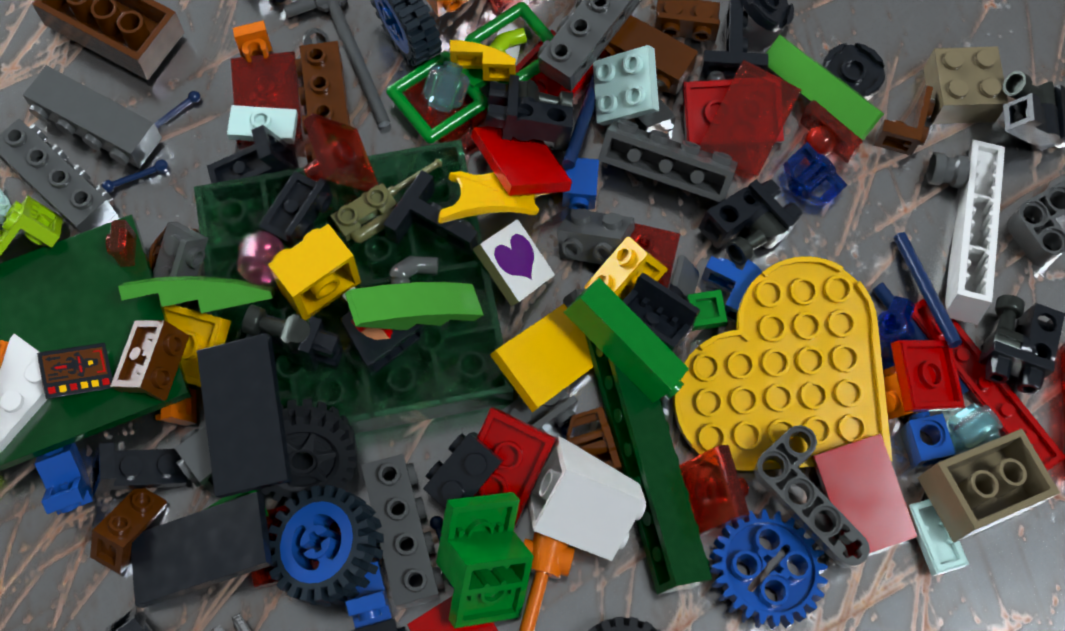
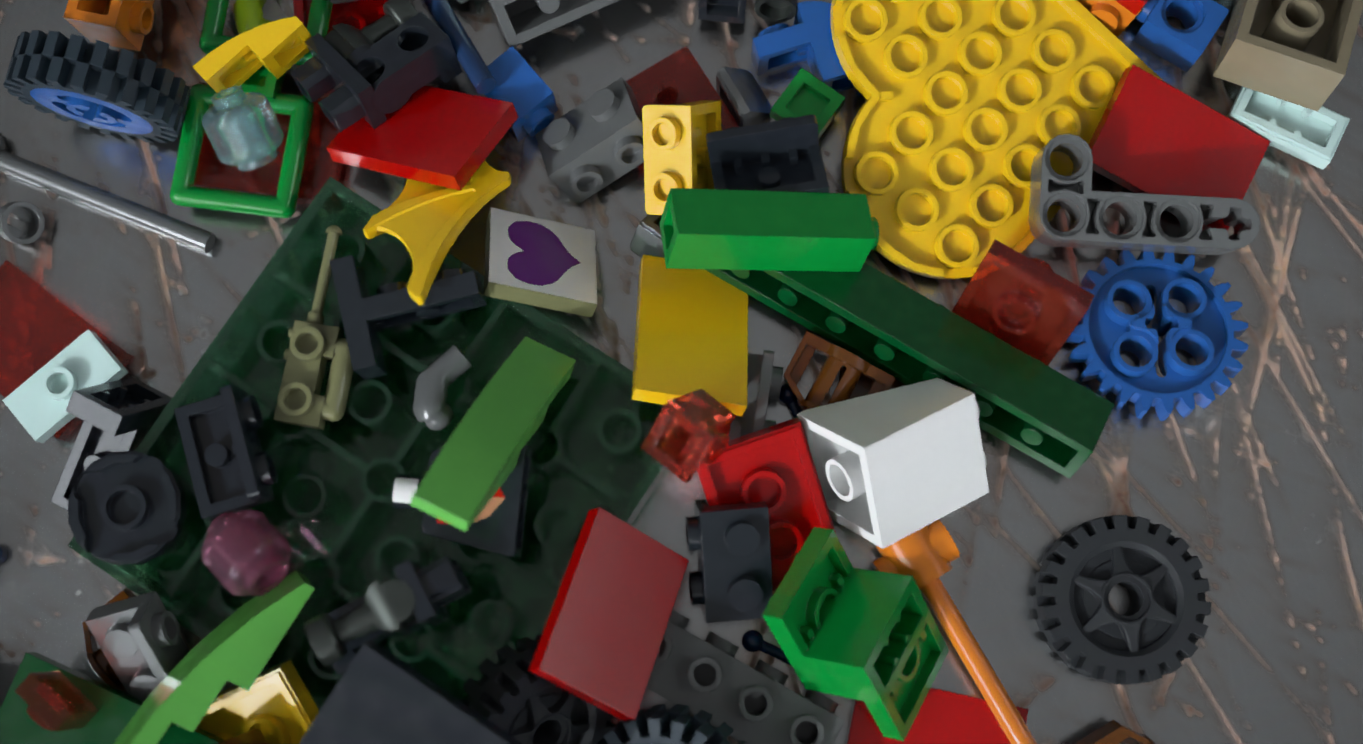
camera: 35 degrees left, 10 degrees up
yellow brick [268,224,361,321] -> none
reddish brown brick [295,41,356,175] -> none
clear red tile [303,113,378,192] -> none
none -> black tile [68,451,187,566]
none -> red tile [529,507,689,721]
none -> clear red brick [641,388,736,483]

